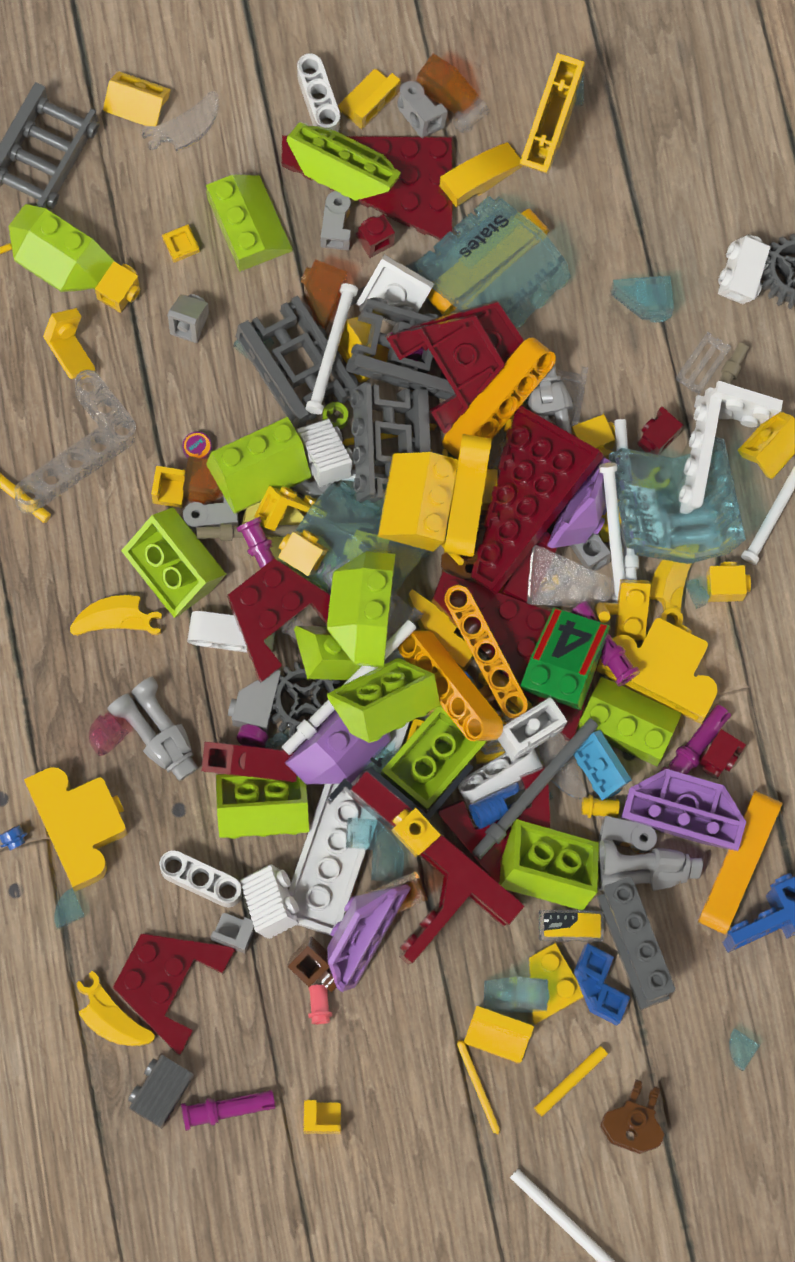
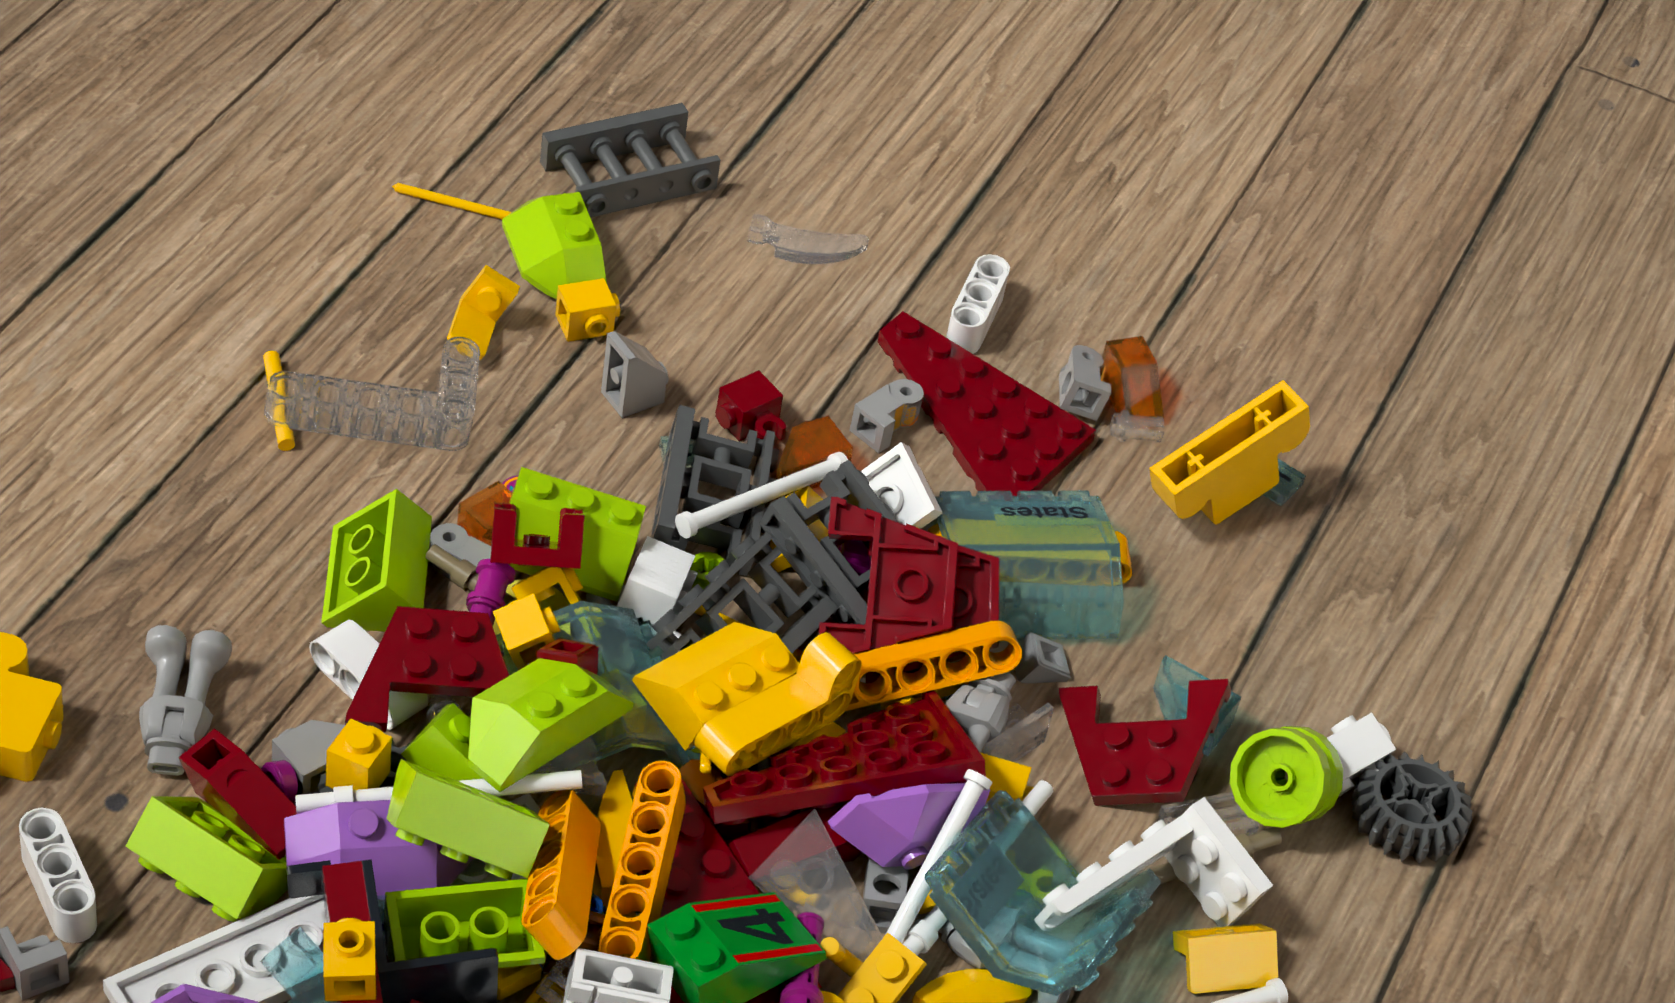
camera: 35 degrees right, 30 degrees down
yellow piece [70,595,162,636] -> none
clear pink piece [88,712,129,756] -> none
yellow panel [103,71,171,128] -> none
yellow panel [151,466,187,508] -> none
yellow tile [162,224,200,263] -> none
lime slope [206,174,292,272] -> none
white brick [240,864,299,939] -> none
lime wedge [286,122,401,201] -> none
yellow panel [338,69,400,130] -> none
dark red brick [355,214,395,258] -> none
yellow slope [439,142,523,207] -> none
dark red brick [637,406,683,458] -> none
none -> yellow brick [326,719,392,790]
none -> dark red panel [490,502,585,569]
none -> dark red slope [537,638,599,674]
none -> dark red brick [715,370,786,442]
none -> light grey slope [1015,632,1071,683]
none -> dark red wing [1059,679,1231,806]
none -> lime wheel [1230,726,1343,828]

